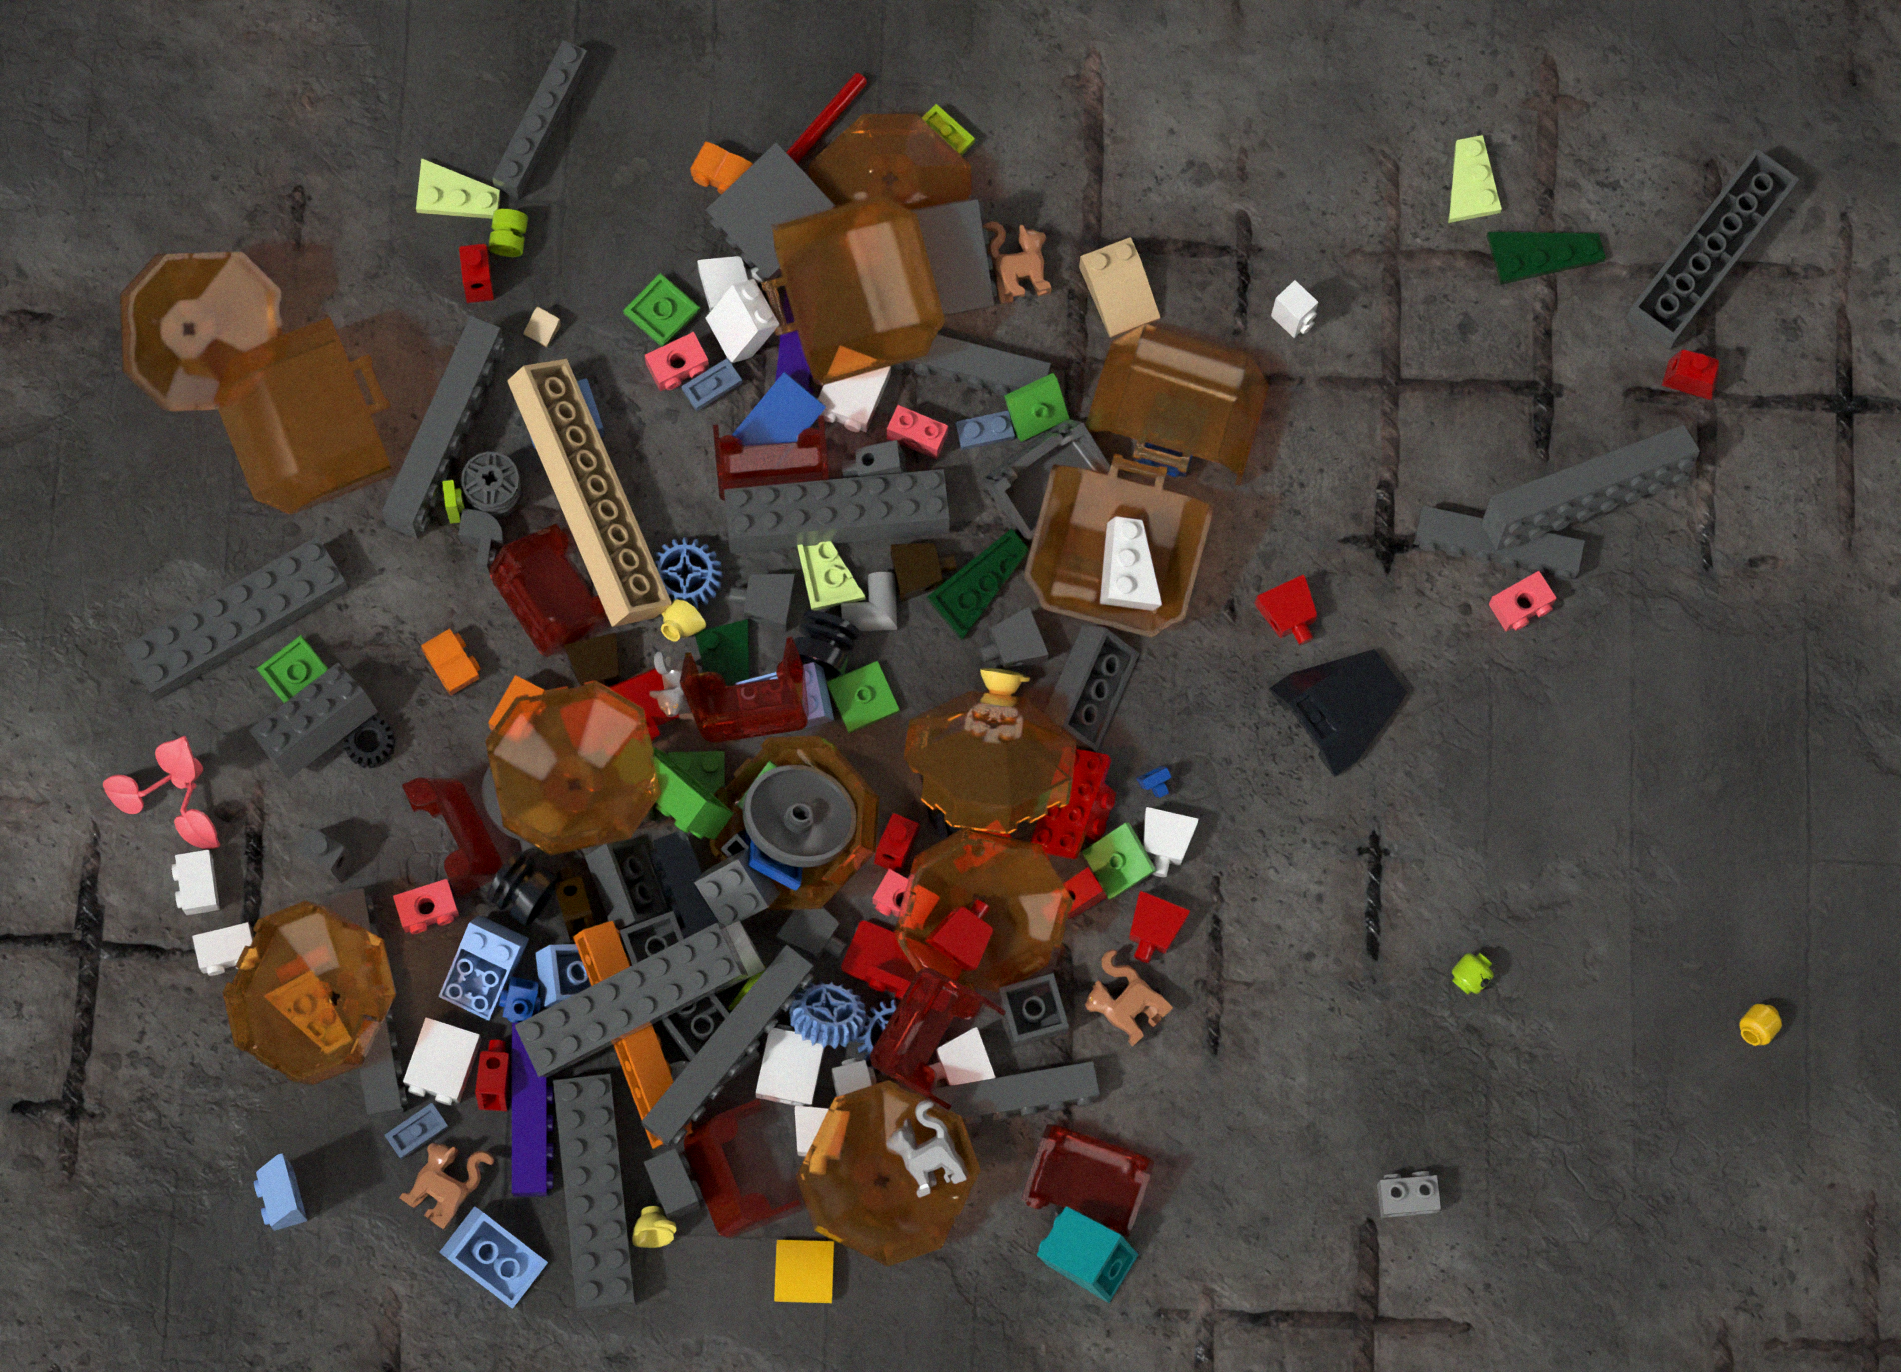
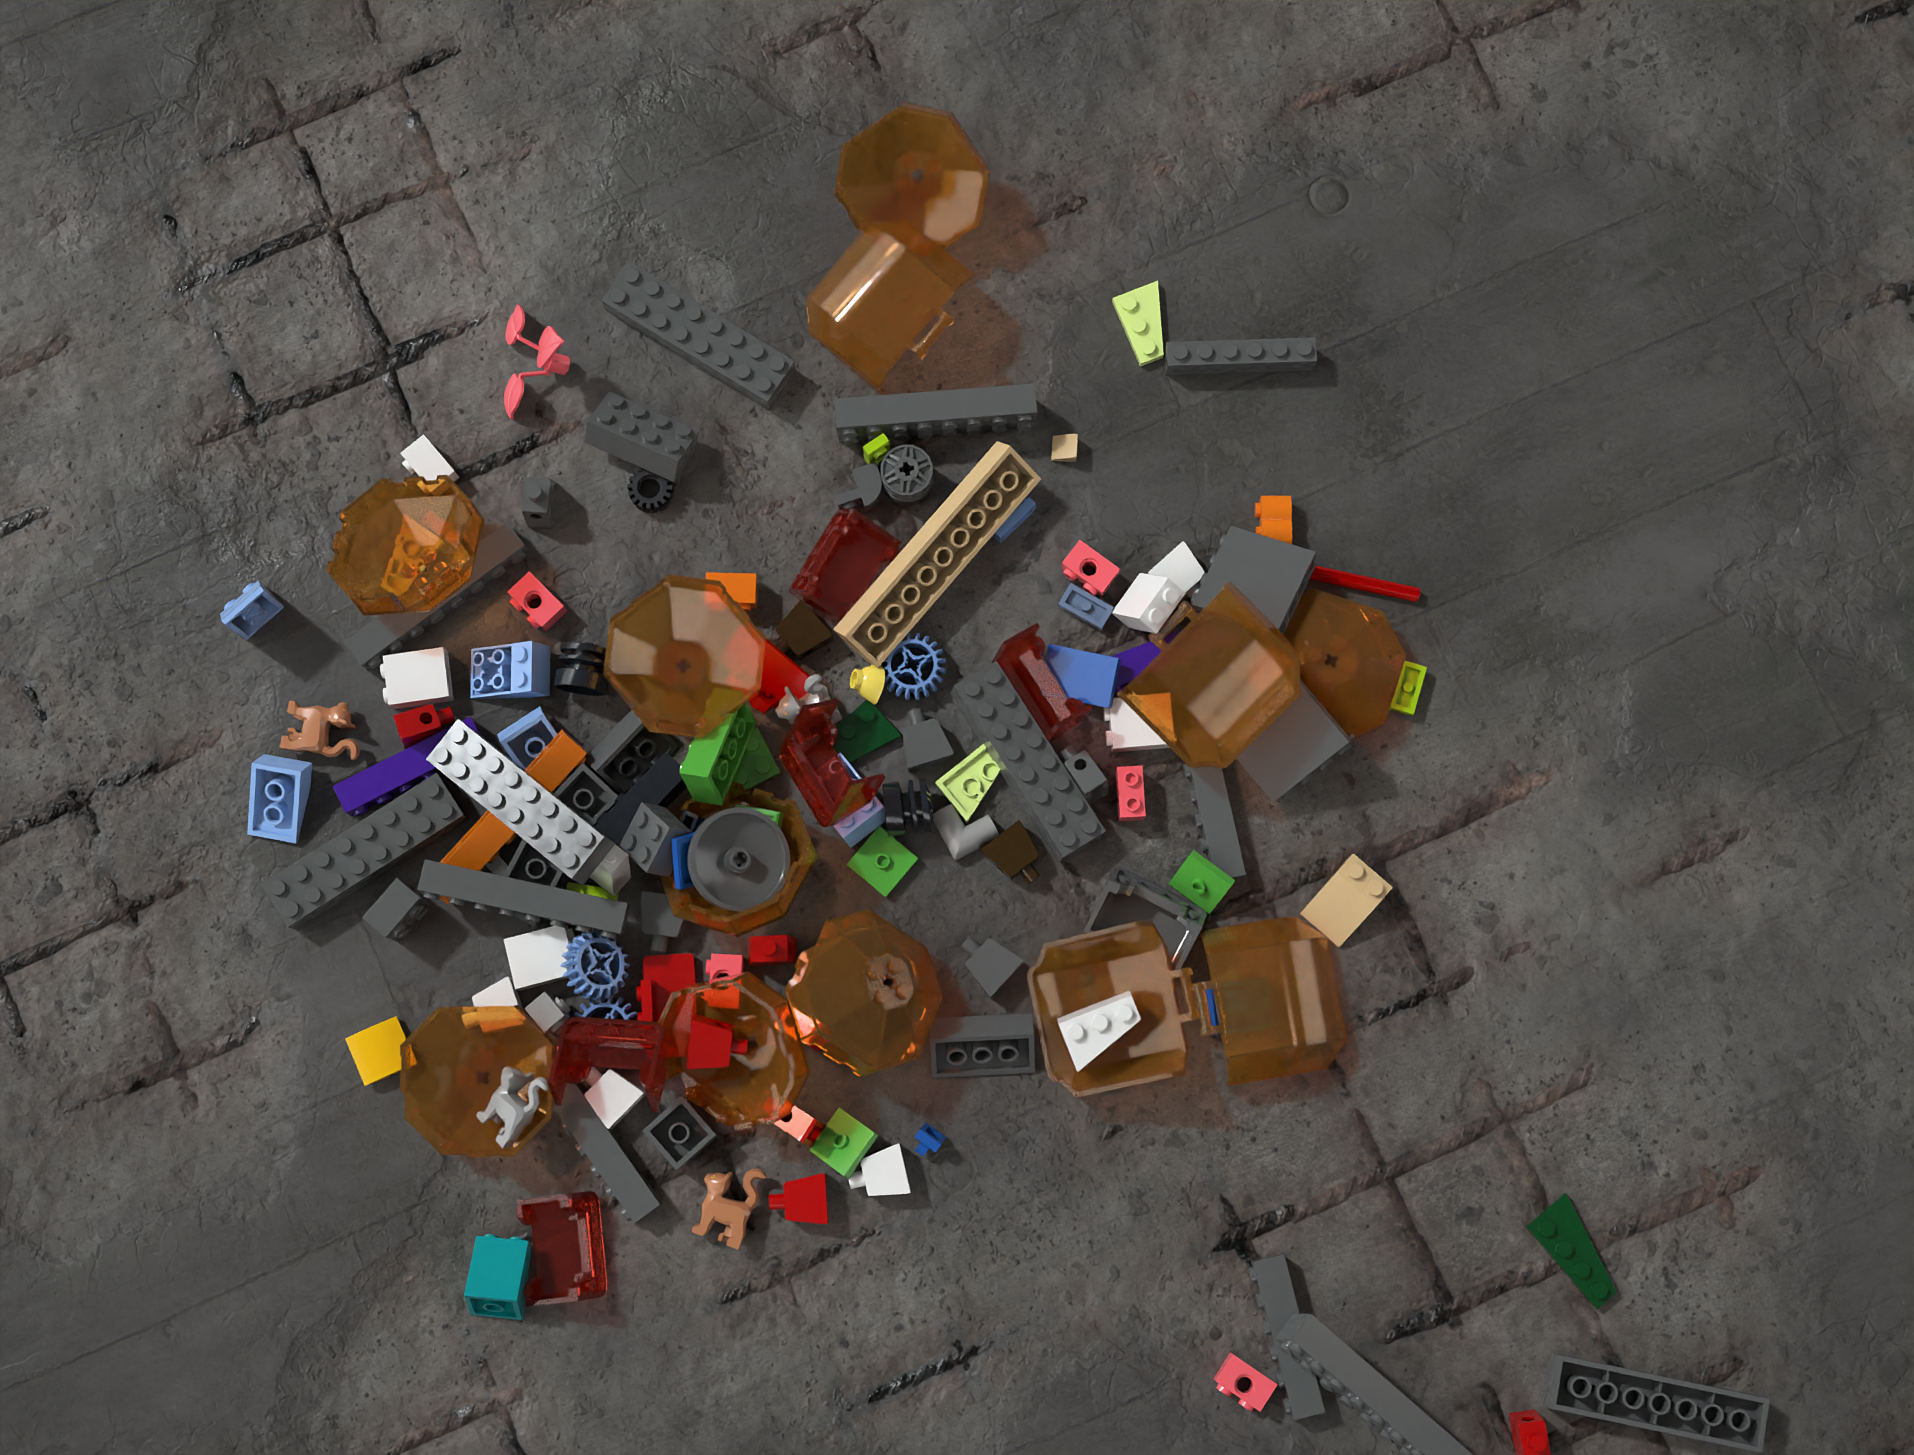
camera: 70 degrees right, 5 degrees up
white brick [172,850,220,915] -> none
bright green plate [256,635,328,703] -> none
sand blue plate [385,1103,449,1160] -> none
clear red windscreen [402,777,503,898] -> none
orange brick [421,628,481,696] -> none
red torso [459,244,494,303] -> none
lime wheel [488,209,528,257] -> none
blue brick [499,976,541,1023] -> none
dark brown torso [554,868,595,941] -> none
bright green plate [623,273,700,347] -> none
light yellow piece [632,1206,677,1248] -> none
clear red windscreen [684,1098,801,1238] -> none
dark green wing [926,528,1029,640] -> none
sand blue plate [955,411,1015,451] -> none
light yellow piece [980,668,1030,702] -> none
nougat animal [983,221,1052,305] -> none
red bracket [1030,747,1117,859] -> none
red torso [1254,574,1317,646] -> none
black wedge [1269,649,1407,778] -> none
white brick [1271,280,1318,338] -> none
yellowish green wing [1448,135,1502,223] -> none

